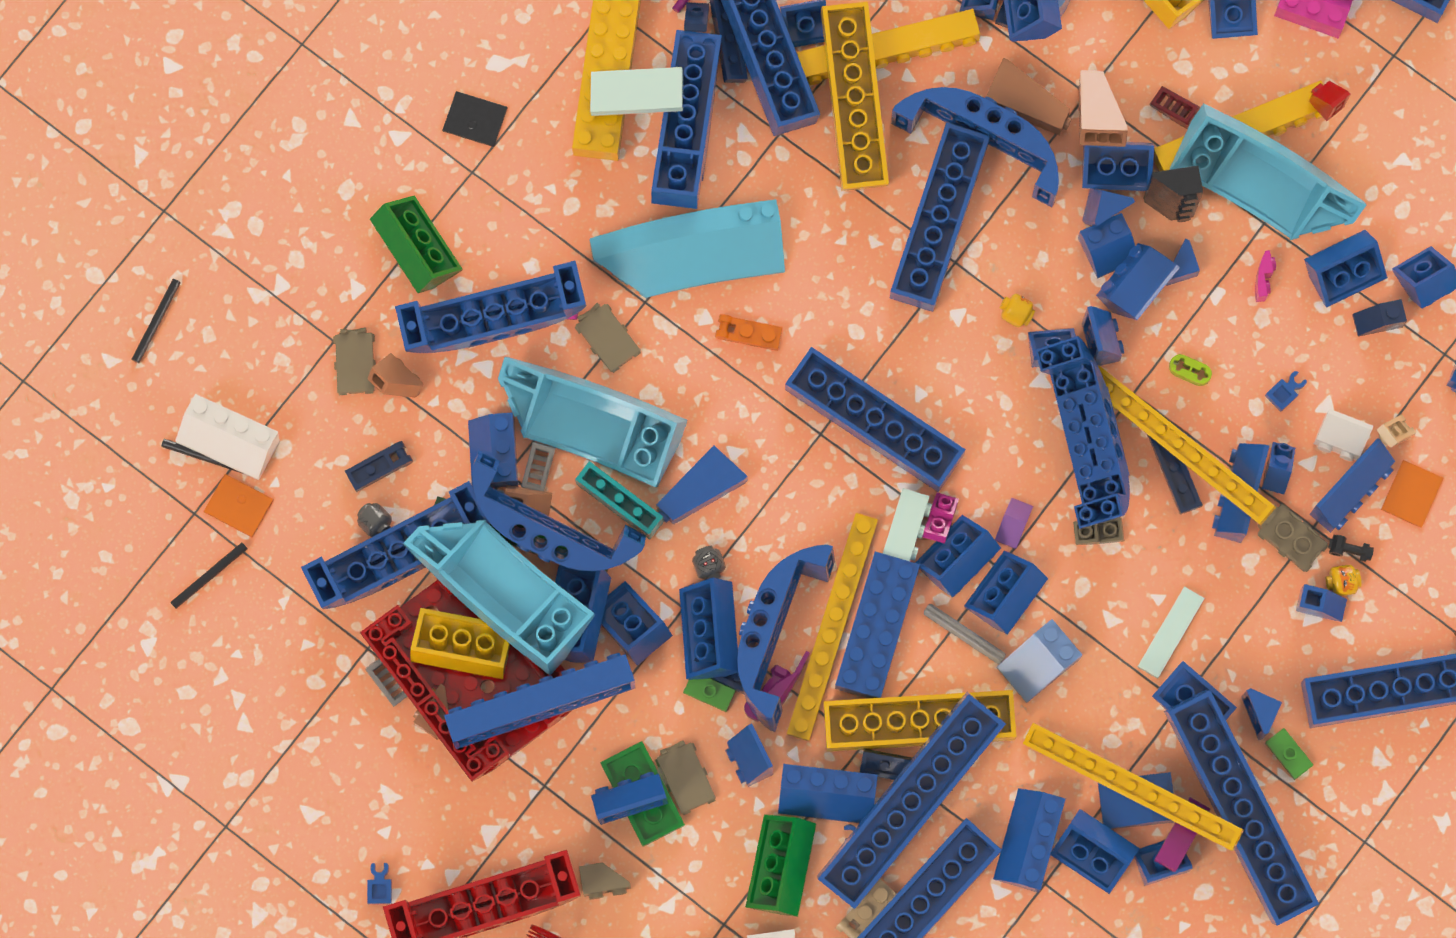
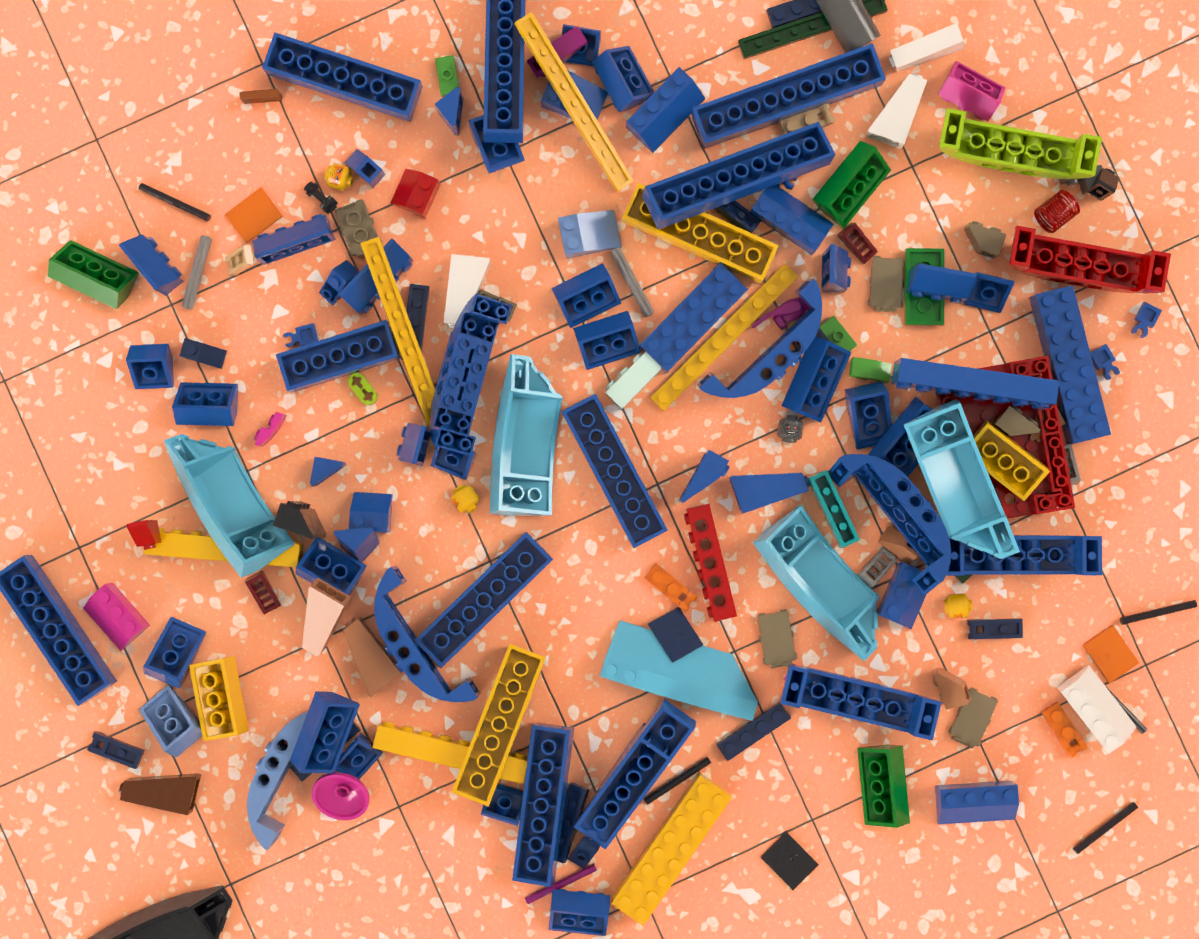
camera: 160 degrees left, 10 degrees up
dark grey head [357,503,392,537] -> none
light aqua tile [590,67,683,116] -> none
dark pink slope [923,493,959,544] -> none
medium lavender slope [995,498,1033,549] -> none
blue slope [1096,243,1180,320] -> none
light aqua tile [1137,586,1205,679] -> none
white slope [1313,409,1373,461] -> none
none -> light grey axle [182,235,212,310]
none -> blue brick [276,320,401,393]
none -> red slope [390,169,441,219]
none -> white slope [444,254,491,329]
none -> medium azure slope [490,354,564,516]
none -> black bar [643,756,712,805]
none -> dark blue piece [648,607,703,663]
none -> blue slope [679,450,730,503]
none -> red brick [684,504,737,622]
none -> dark blue plate [716,701,791,762]
none -> dark red slope [837,222,878,264]
none -> bright green slope [849,357,892,384]
none -> blue slope [935,781,1019,825]
none -> yellow head [944,593,973,619]
none -> blue slope [964,272,1014,313]
none -> dark tan slope [992,406,1041,437]
none -> blue brick [1029,285,1111,445]
none -> orange plate [1041,702,1088,758]
none -> blue plate [1090,344,1120,380]

